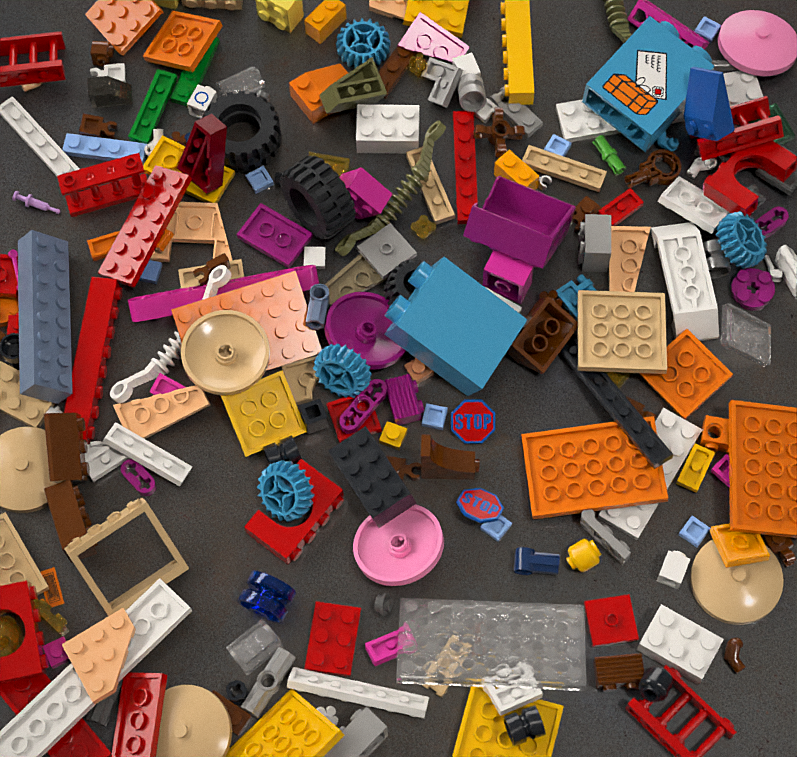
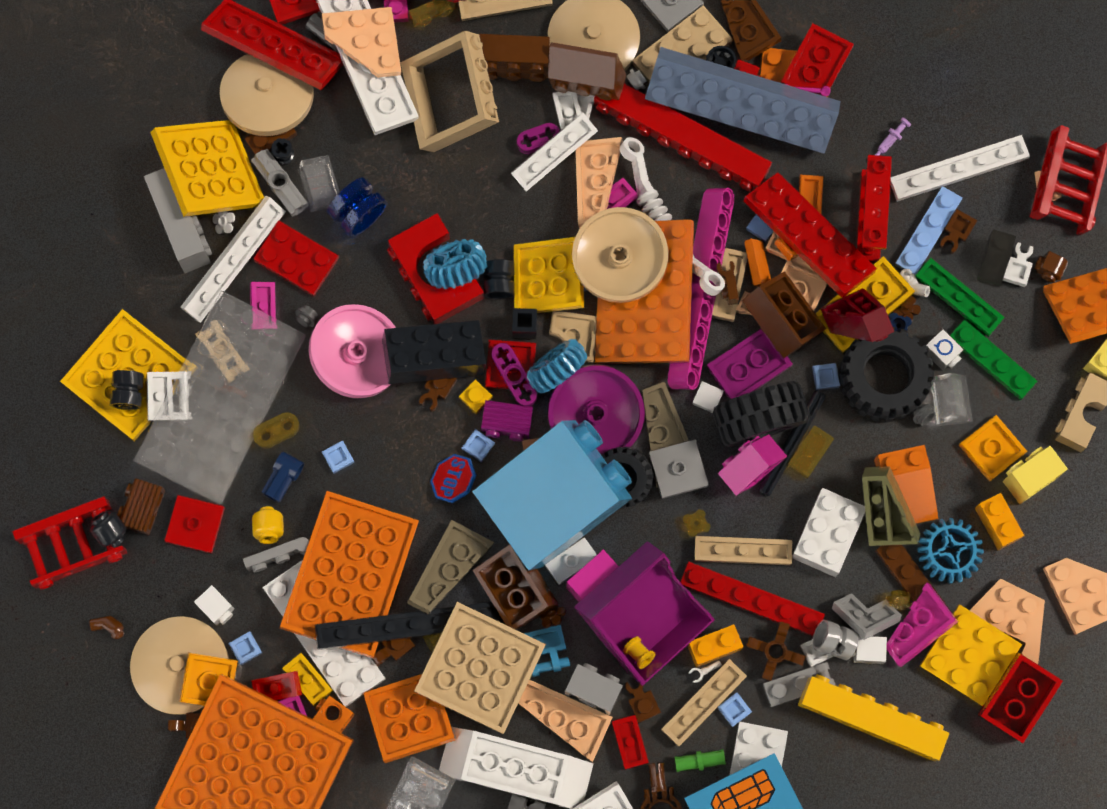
camera: 110 degrees right, 10 degrees up
sticker [40,567,64,609] -> none
orange plate [143,11,223,72] -> none
sand blue piece [305,284,329,330] -> none
olive piece [335,121,446,256] -> none
reddish brown arch [421,434,479,480] -> none
piece [456,488,504,523] -> none
white brick [637,604,724,685] -> none
none -> red plate [251,671,302,701]
none -> clear yellow plate [253,412,300,448]
none -> dark tan wing [407,520,494,614]
none -> yellow bush [623,636,656,669]
none -> reddish brown slope [742,271,826,359]
none -> orange tile [744,238,771,287]
none -> light orange tile [959,415,1027,482]

